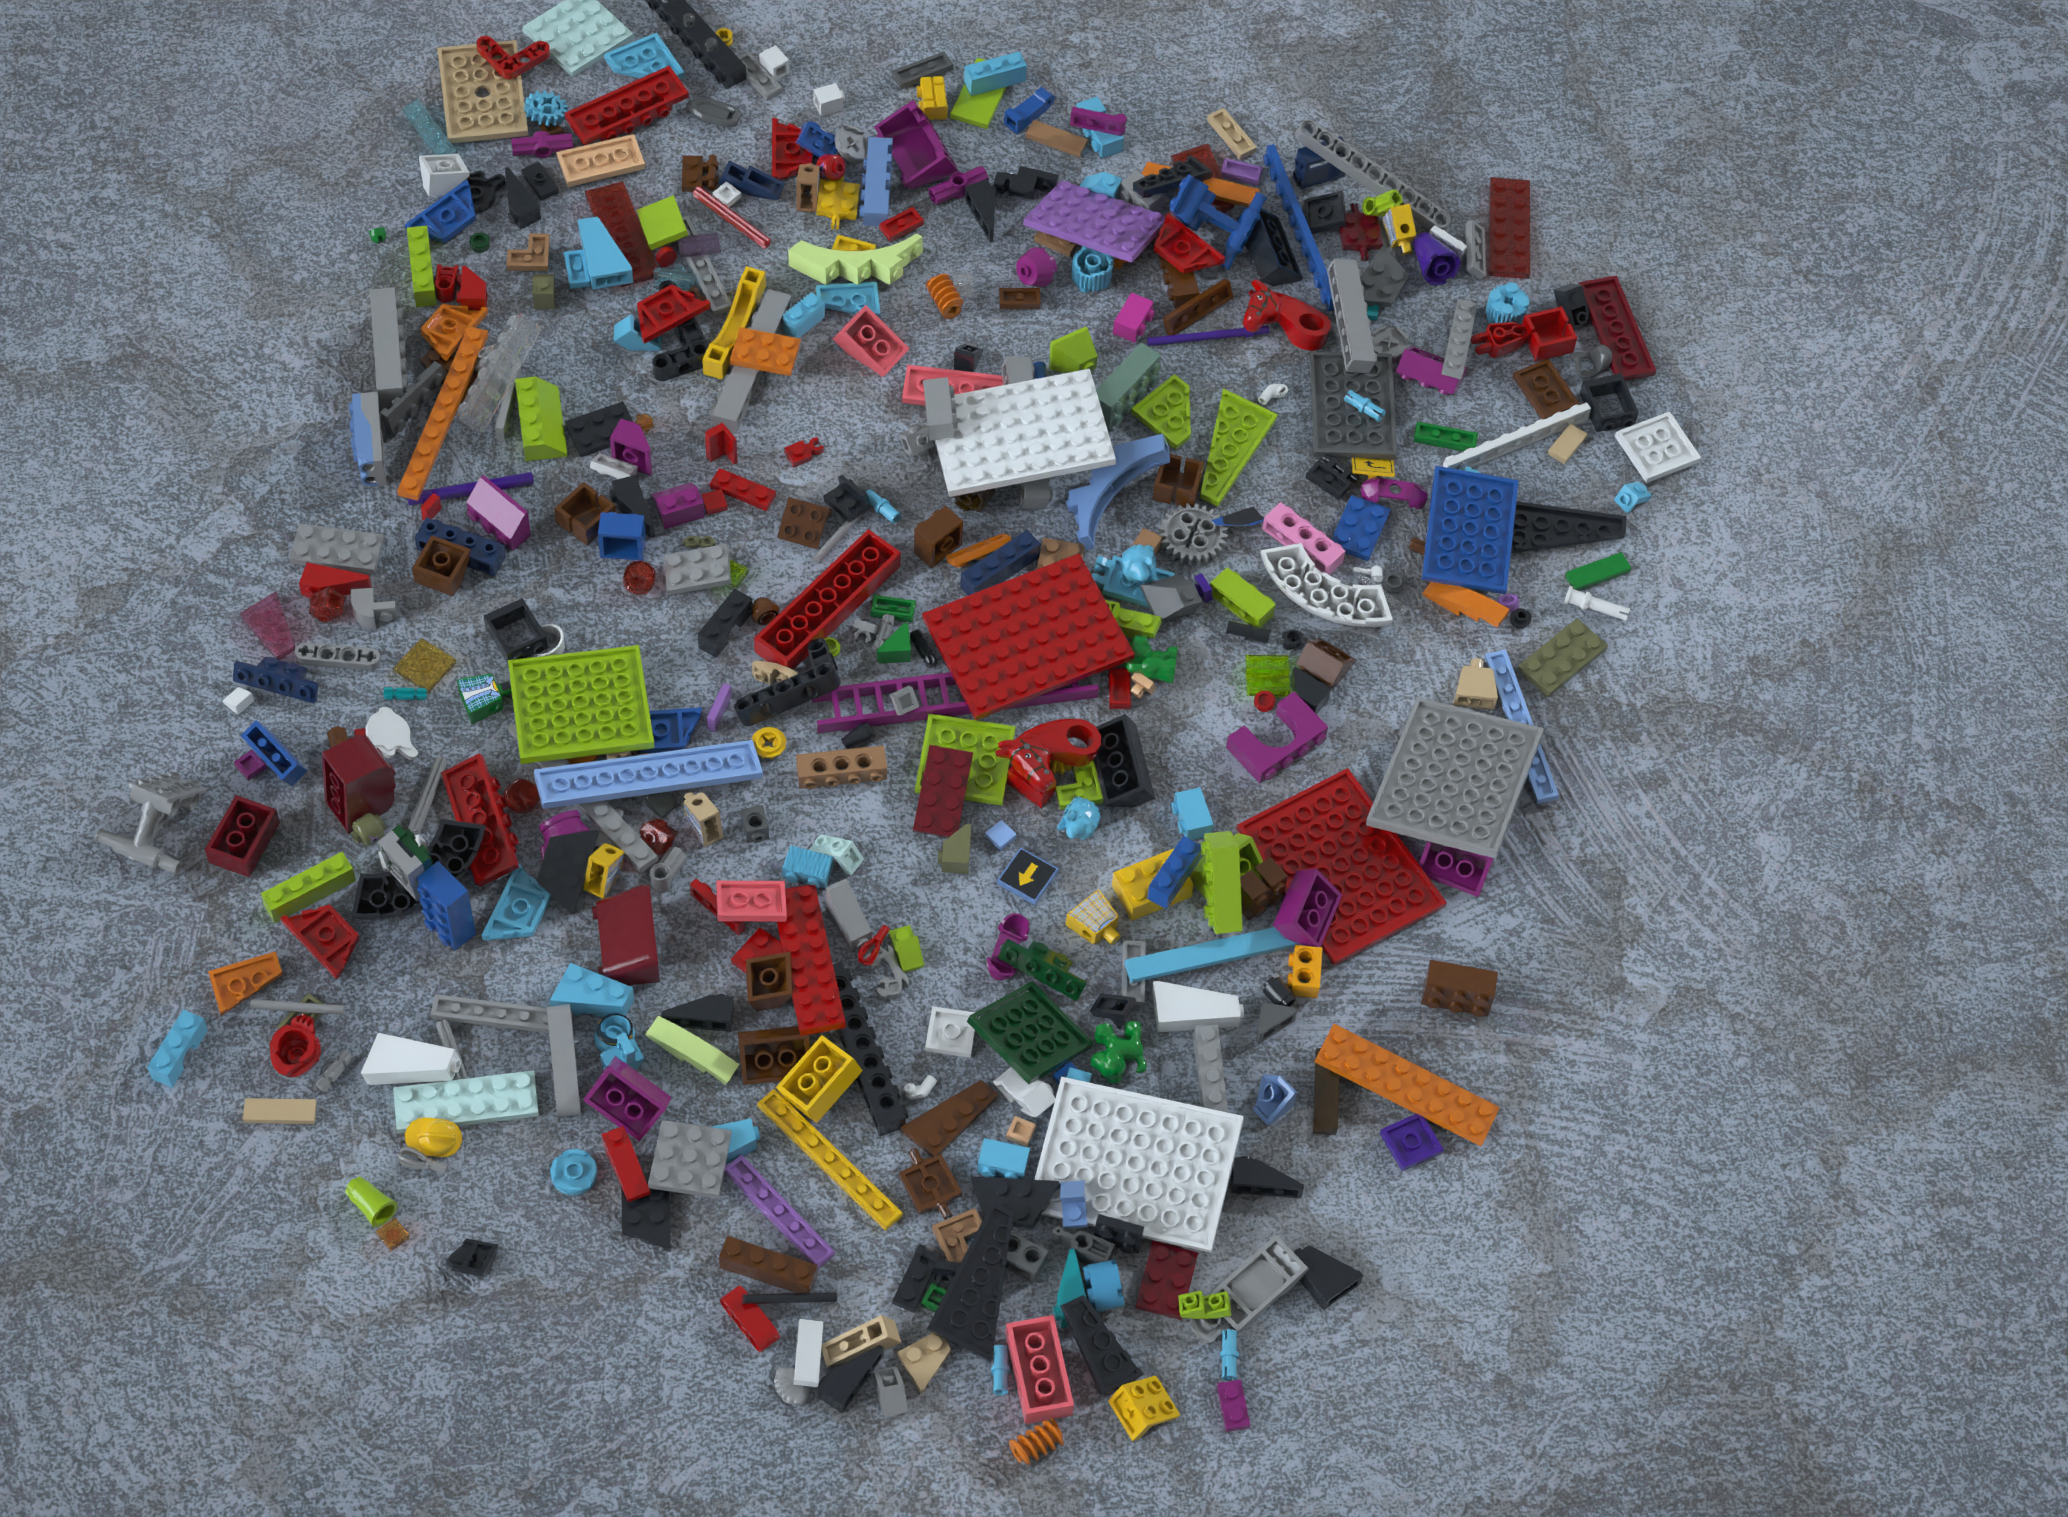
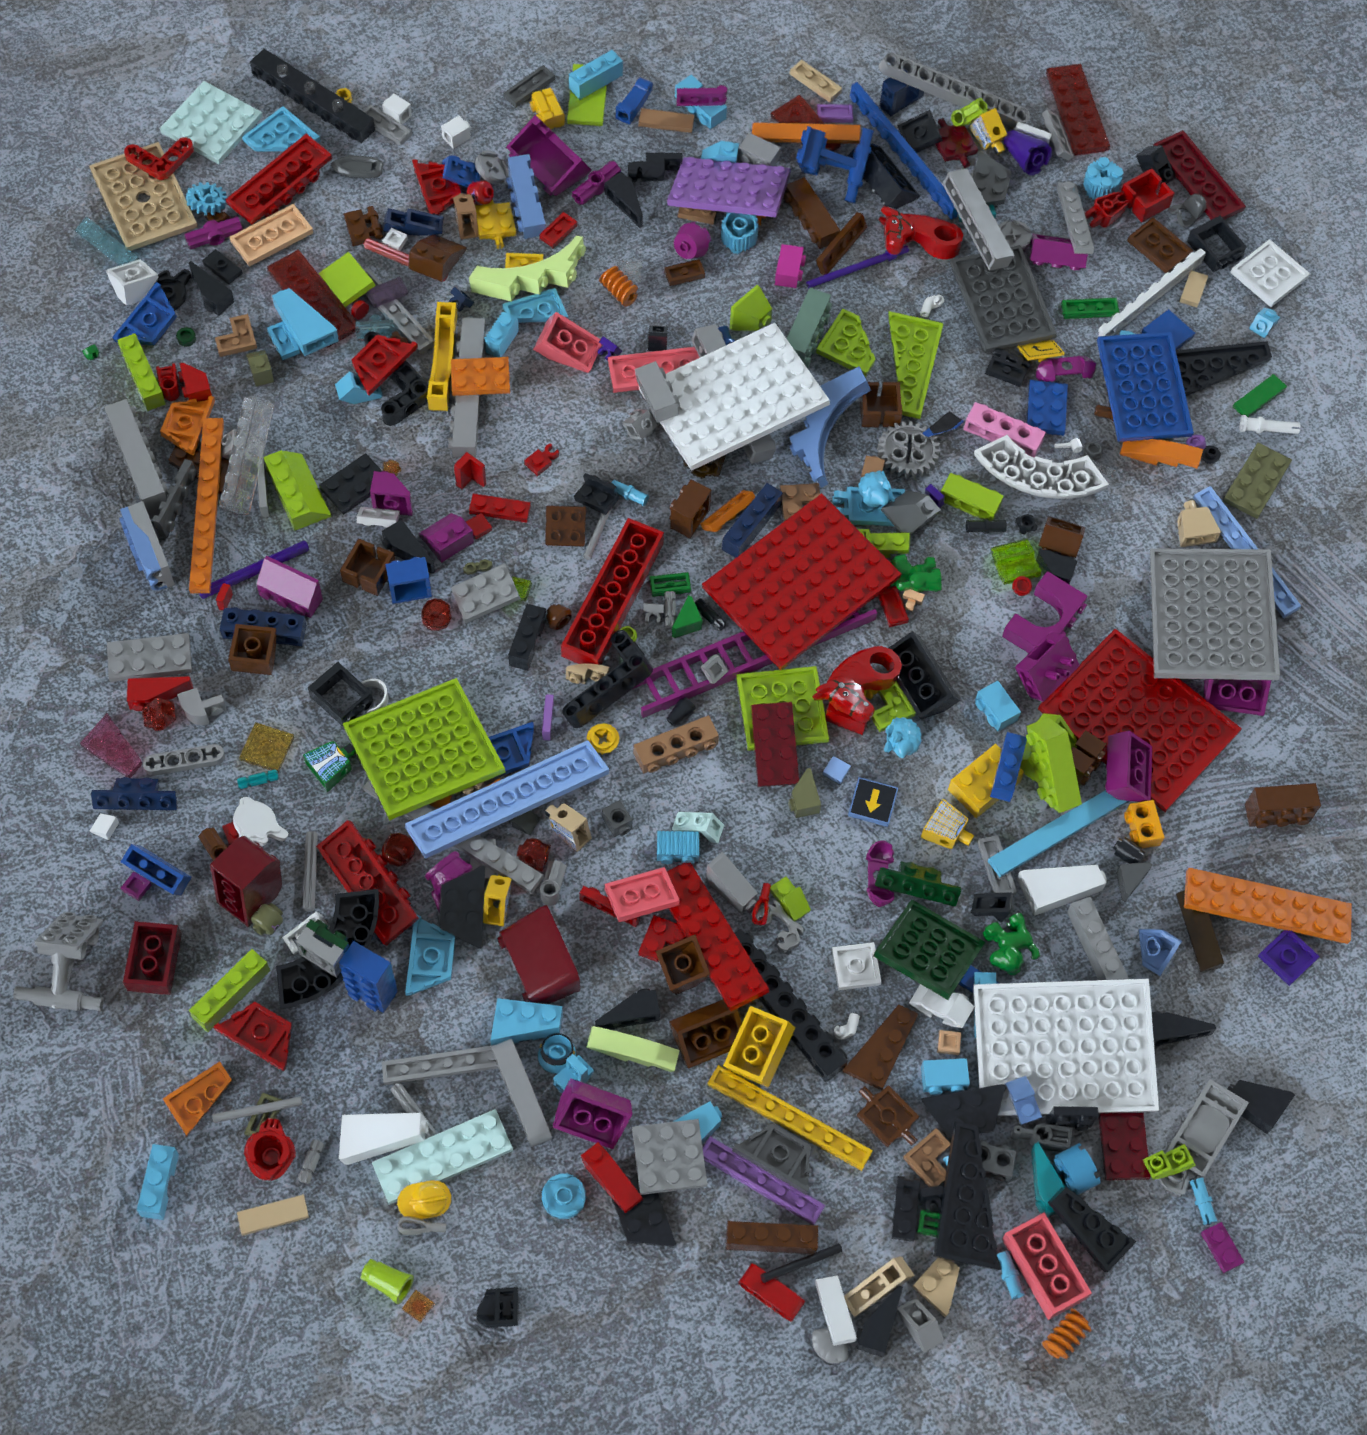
camera: 15 degrees left, 5 degrees up
yellow bracket [1108,1376,1180,1441] -> none
black wing [1133,155,1212,198] -> none
red wing [1154,213,1225,274] -> none
medium azure pin [1344,390,1386,422] -> none
none -> reddish brown slope [408,234,467,282]
none -> dark blue tile [449,286,475,312]
none -> dark purple tile [597,336,623,361]
none -> dark grey wing [732,1123,811,1195]
none -> magenta piece [1015,631,1080,702]
none -> blue tile [1141,309,1195,350]

